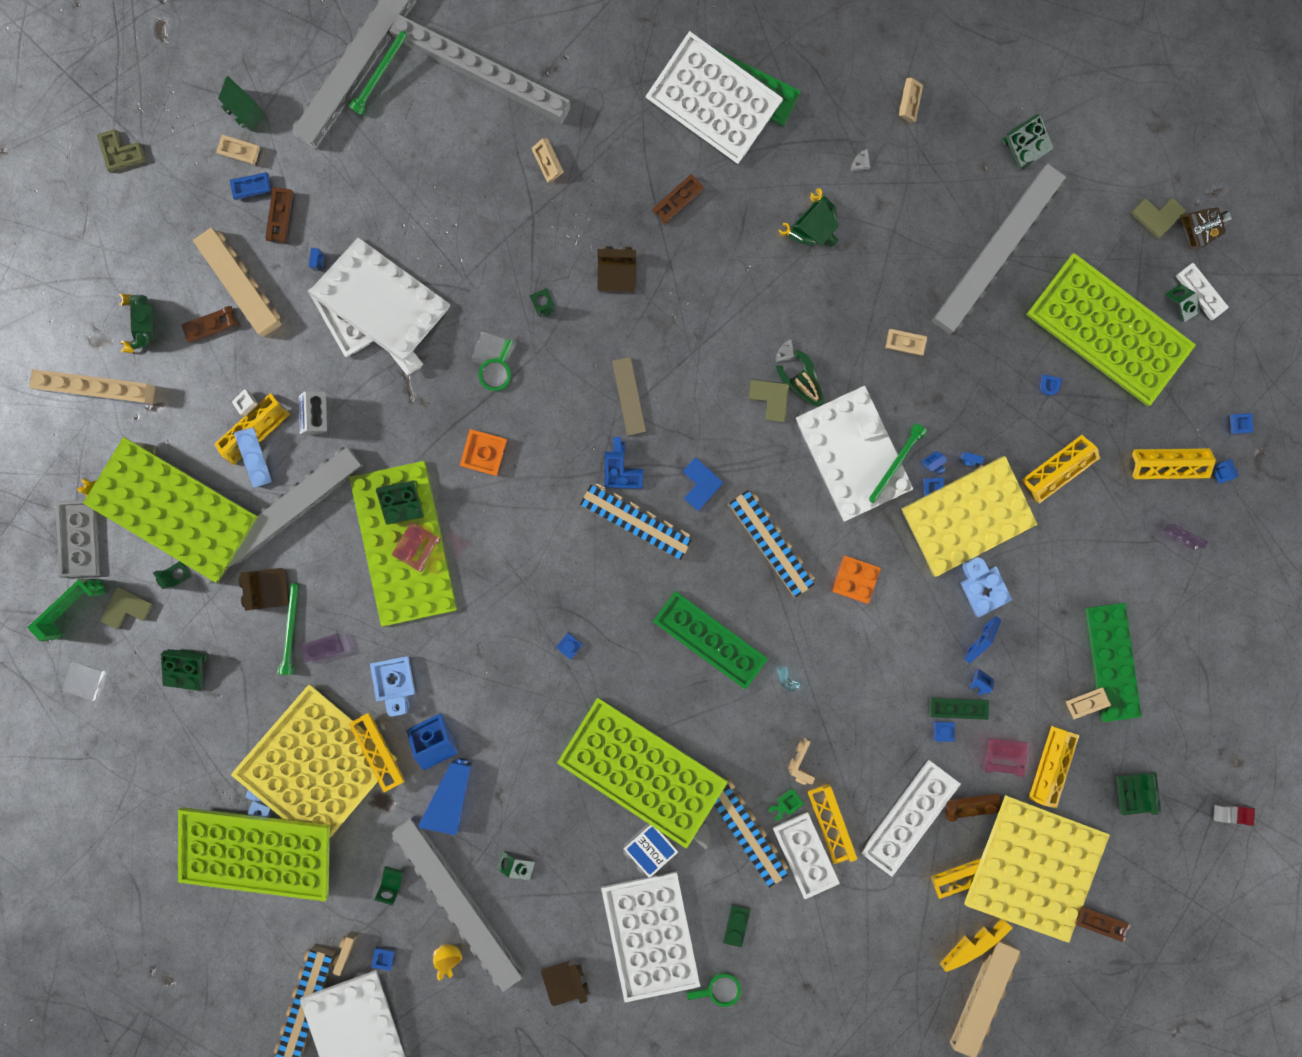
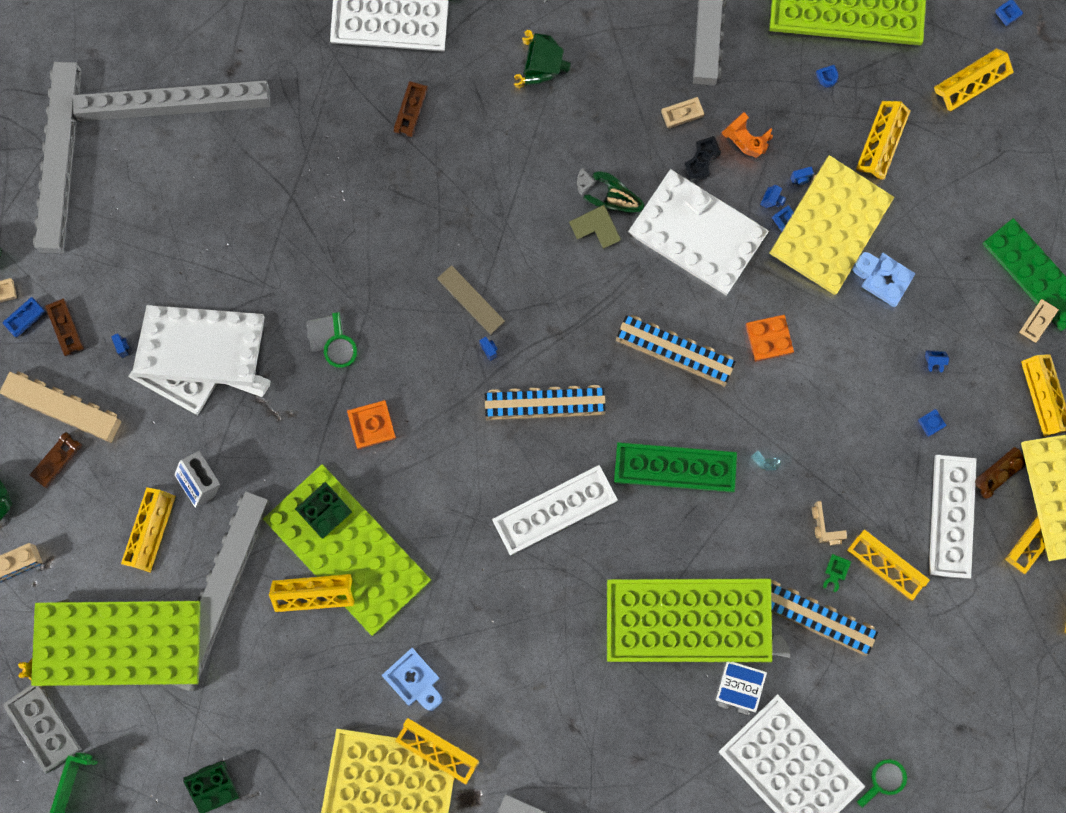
camera: 30 degrees left, 10 degrees down
olive tile [100,587,154,629] -> none
dark green bracket [153,561,191,589] -> none
white plate [232,389,258,417] -> none
light blue plate [234,427,272,488] -> none
dark brown bracket [239,568,289,611] -> none
green piece [277,583,298,675] -> none
clear purple plate [300,633,344,663] -> none
green piece [349,31,407,115] -> none
plate [392,522,441,572] -> none
blue slope [406,713,458,770] -> none
blue slope [418,758,472,835] -> none
bracket [497,851,535,880] -> none
dark green bracket [530,288,556,317] -> none
tan plate [531,138,564,182] -> none
blue plate [556,632,583,660] -> none
dark brown bracket [597,246,636,293] -> none
blue tile [605,452,643,489] -> none
blue tile [682,457,724,511] -> none
dark green plate [723,904,750,948] -> none
white plate [772,812,840,899] -> none
green piece [869,423,928,503] -> none
dark green plate [929,697,989,720] -> none
blue tile [964,616,1001,664] -> none
clear pink plate [984,738,1028,777] -> none
clear purple plate [1163,524,1208,550] -> none
blue tile [1213,459,1239,484] -> none
none -> yellow fence [269,574,354,612]
none -> white plate [492,465,618,556]
none -> black tile [684,136,721,182]
none -> orange tile [721,112,773,158]

